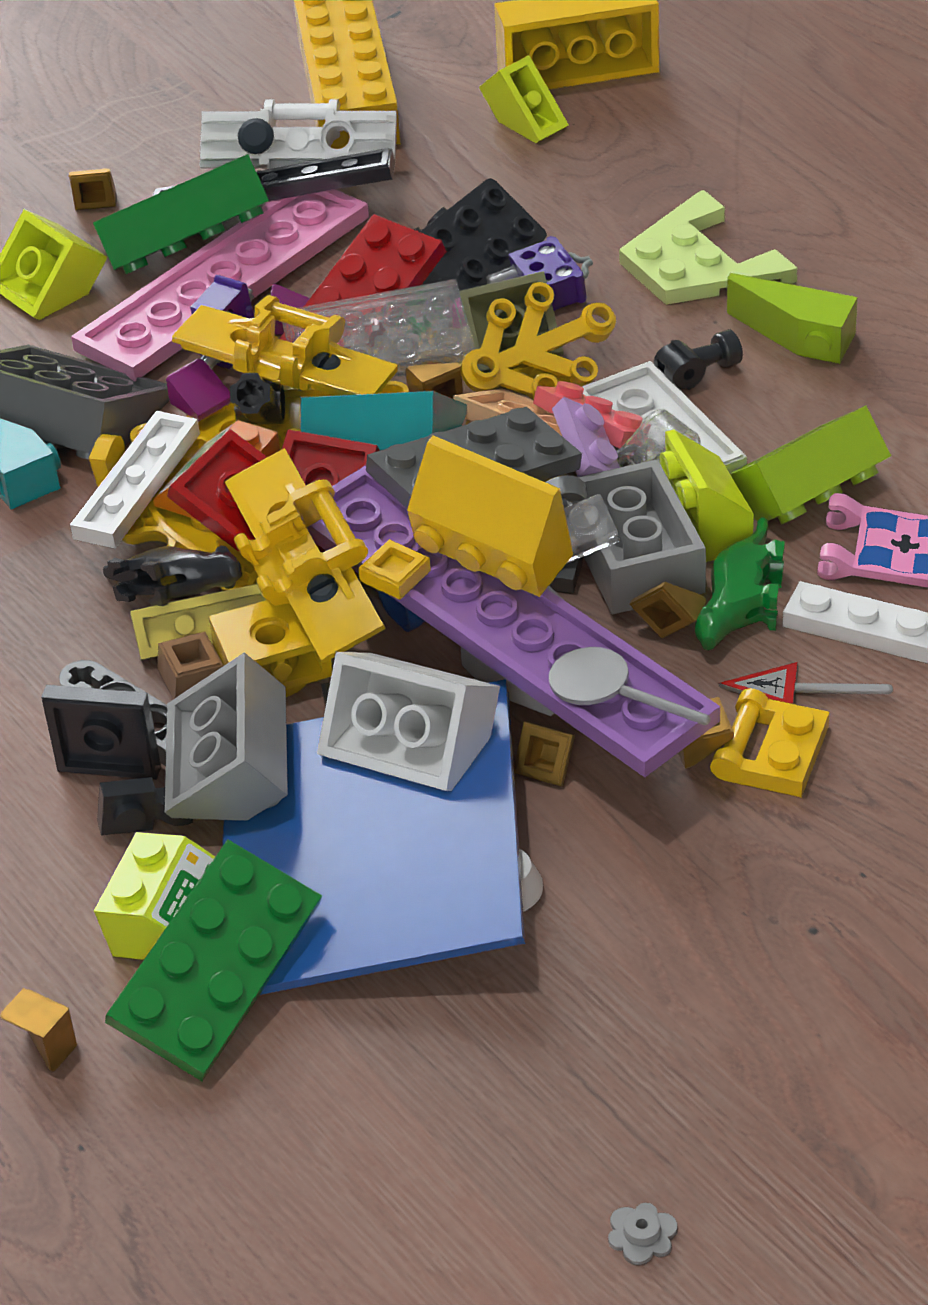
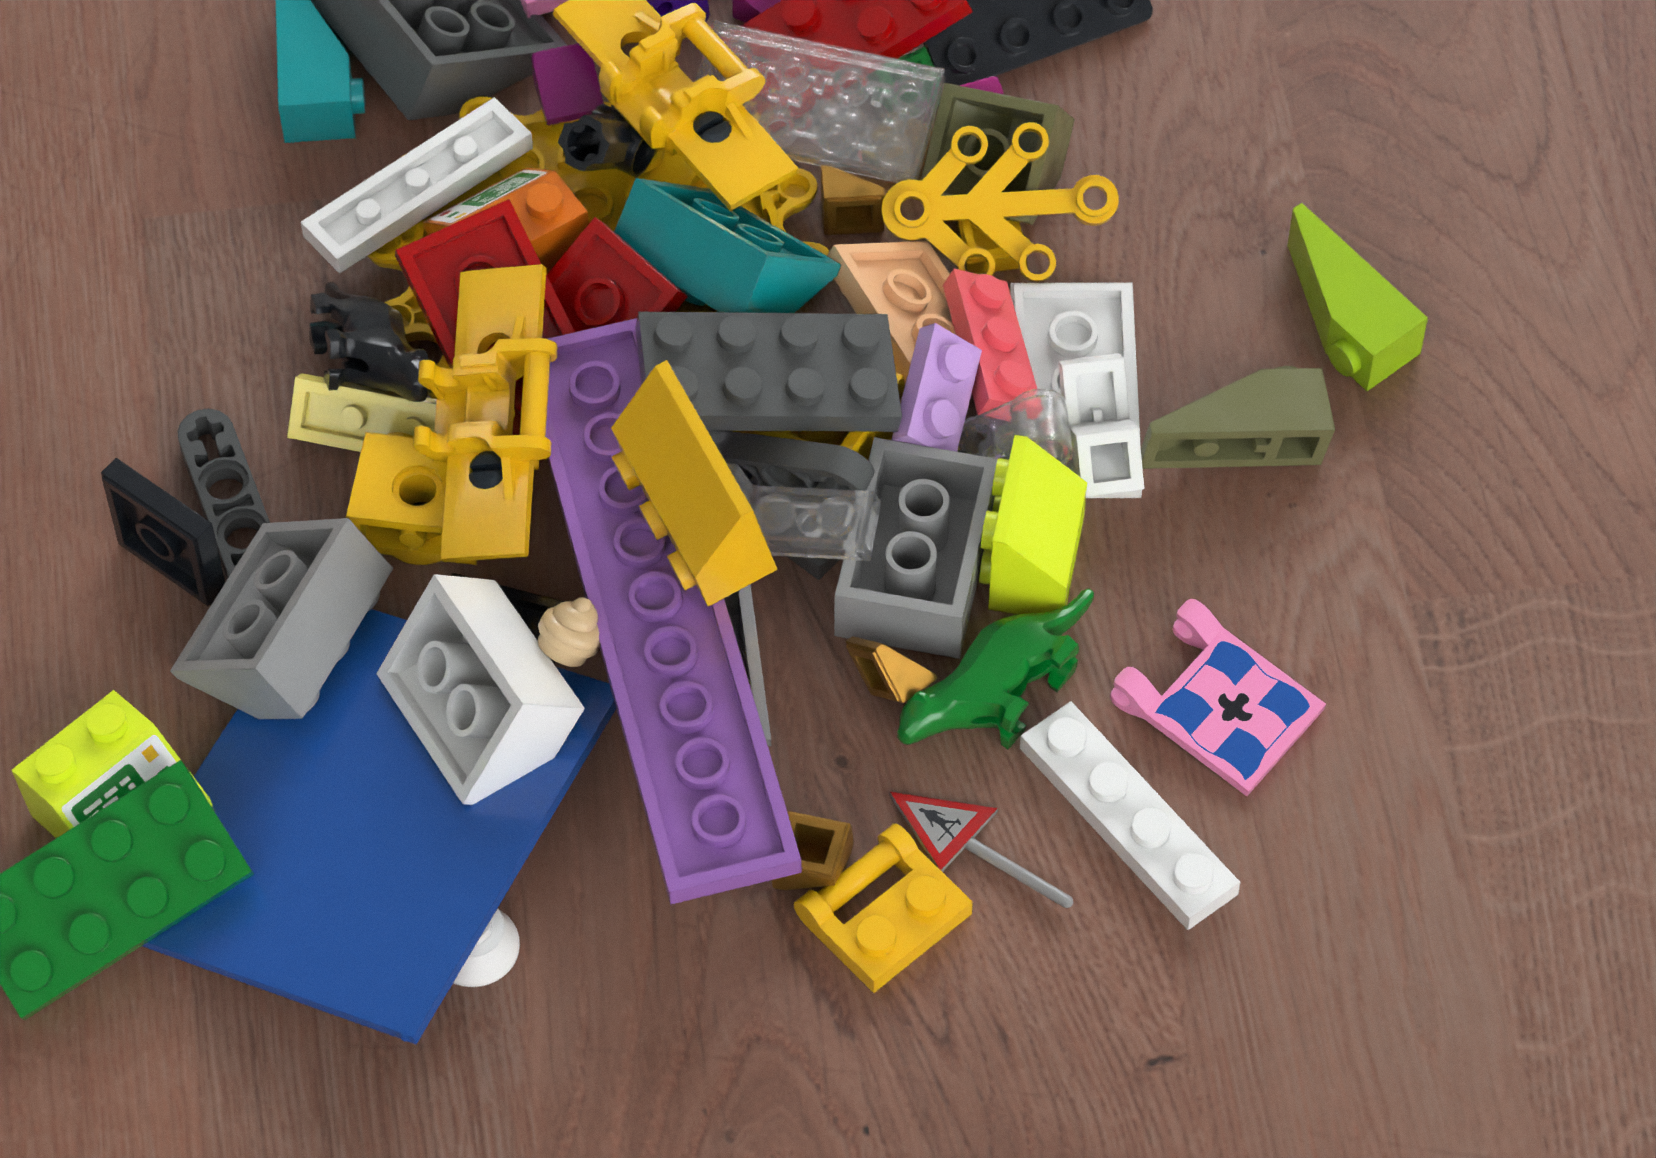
camera: 25 degrees right, 15 degrees up
yellow tile [89,434,125,487] -> none
black plate [97,777,193,836] -> none
medium nougat slope [157,631,224,699] -> none
yellow tile [358,539,431,600] -> none
dark purple piece [487,236,593,311] -> none
pearl gold slope [514,722,575,786] -> none
light grey piece [549,647,710,725] -> none
yellowish green wing [619,190,797,305] -> none
black leg [654,329,743,390] -> none
lime slope [730,405,891,524] -> none
none -> tan plate [538,597,600,667]
none -> white slope [1058,353,1144,497]
none -> olive slope [1141,366,1335,469]

